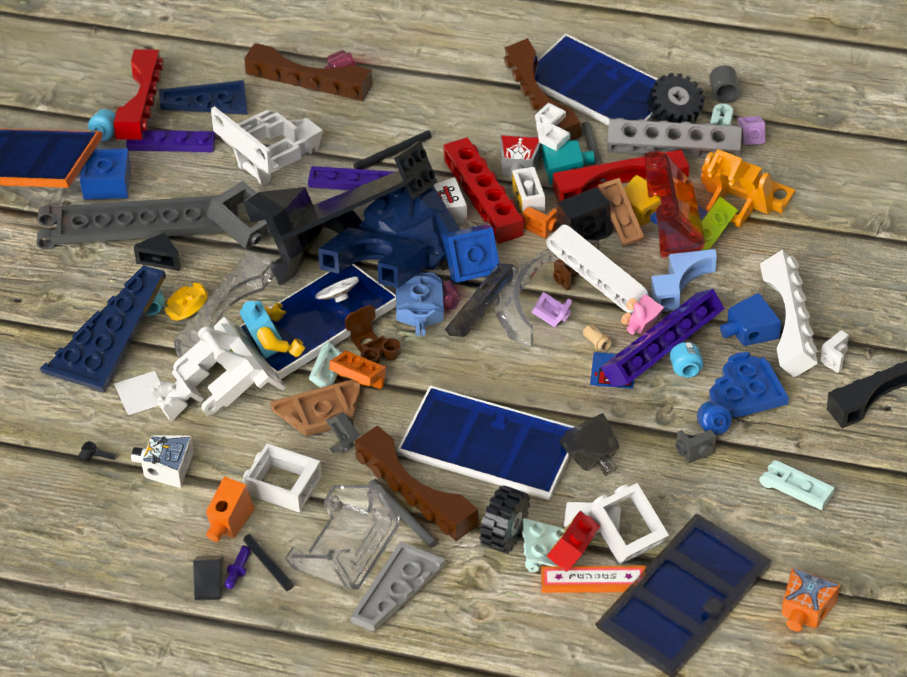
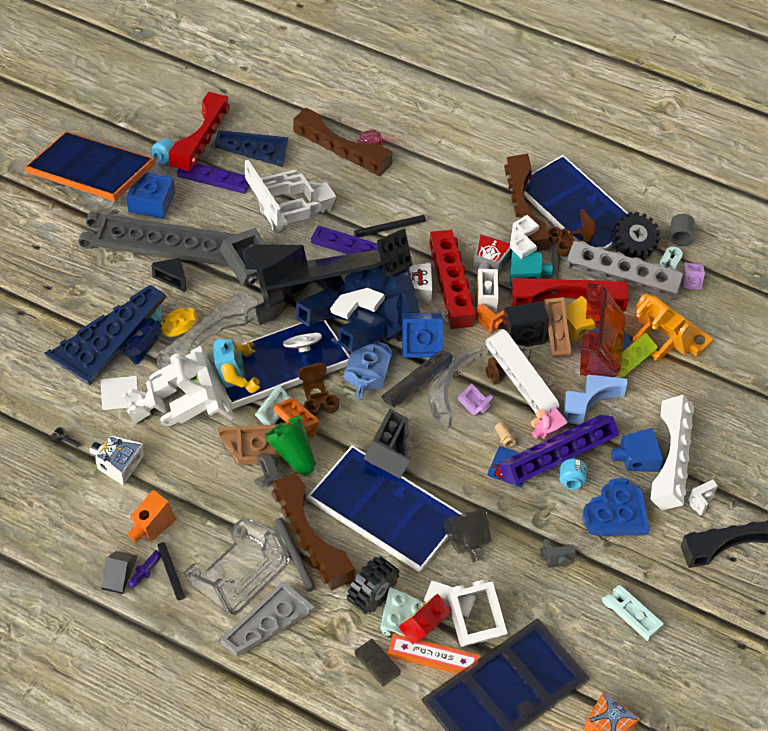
camera: 10 degrees right, 5 degrees up
white window [243,444,322,513] -> none
clear pink arm [442,280,461,310] -> none
blue head [697,401,732,435] -> none
none -> clear blue bracket [123,320,162,365]
none -> green cone [264,415,316,476]
none -> white tile [330,288,385,319]
none -> clear smoke plate [354,639,401,687]
none -> dark grey wedge [363,409,410,478]
none -> reddish brown piece [548,209,596,257]

